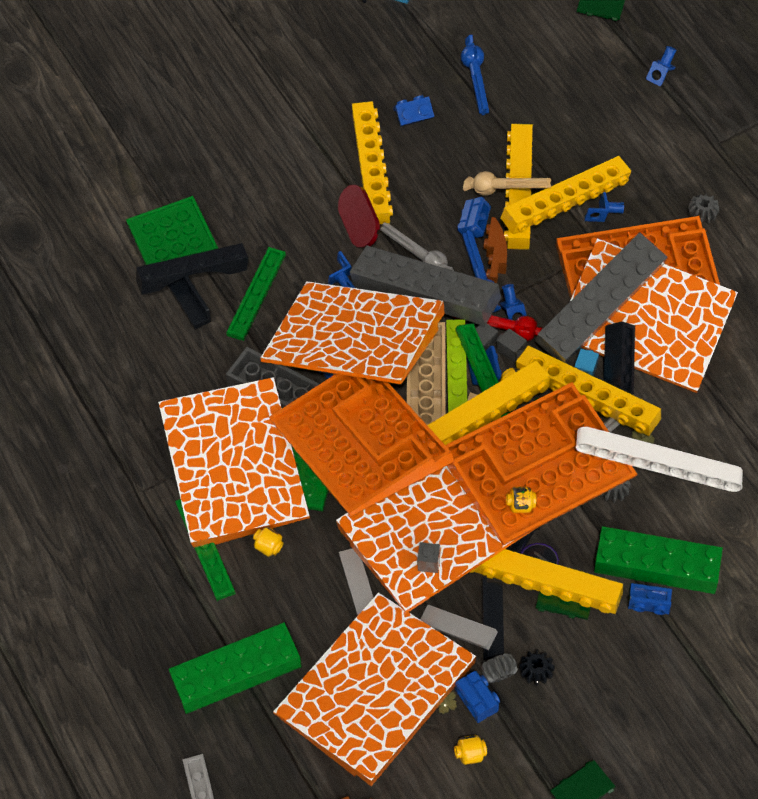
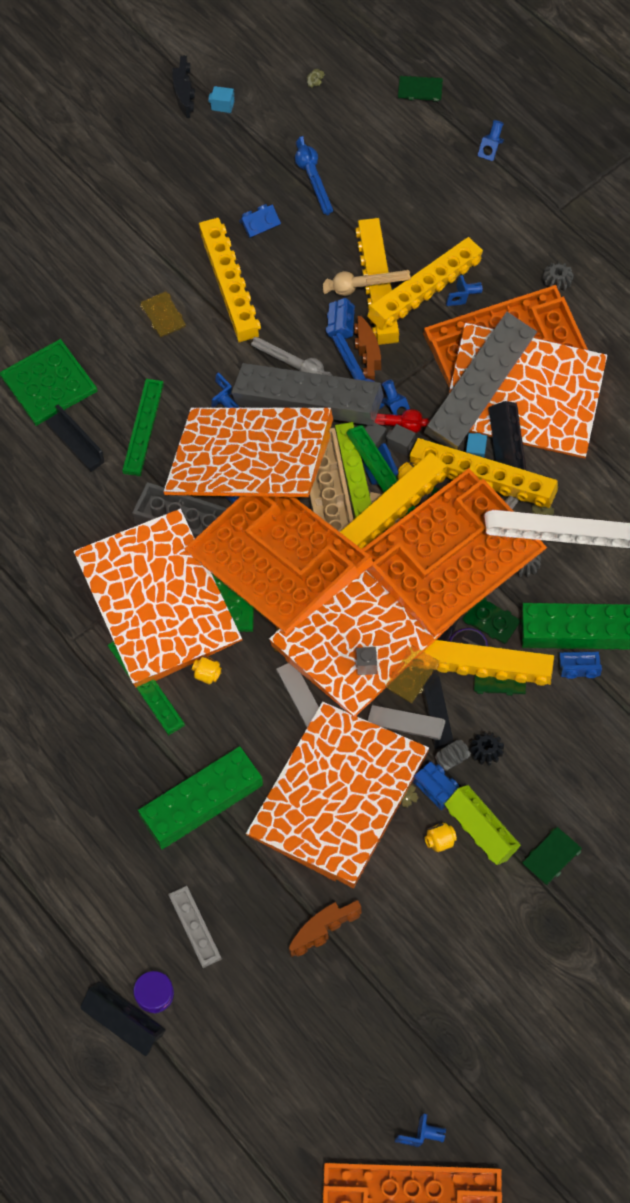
camera: 10 degrees left, 5 degrees up
black arch [136,243,248,295] -> none
dark red tile [338,185,380,248] -> none
yellow head [506,487,536,513] -> none
none -> clear yellow piece [140,292,186,337]
none -> clear yellow piece [385,645,439,703]
none -> lime brick [444,785,521,865]
none -> dark green piece [463,598,521,645]

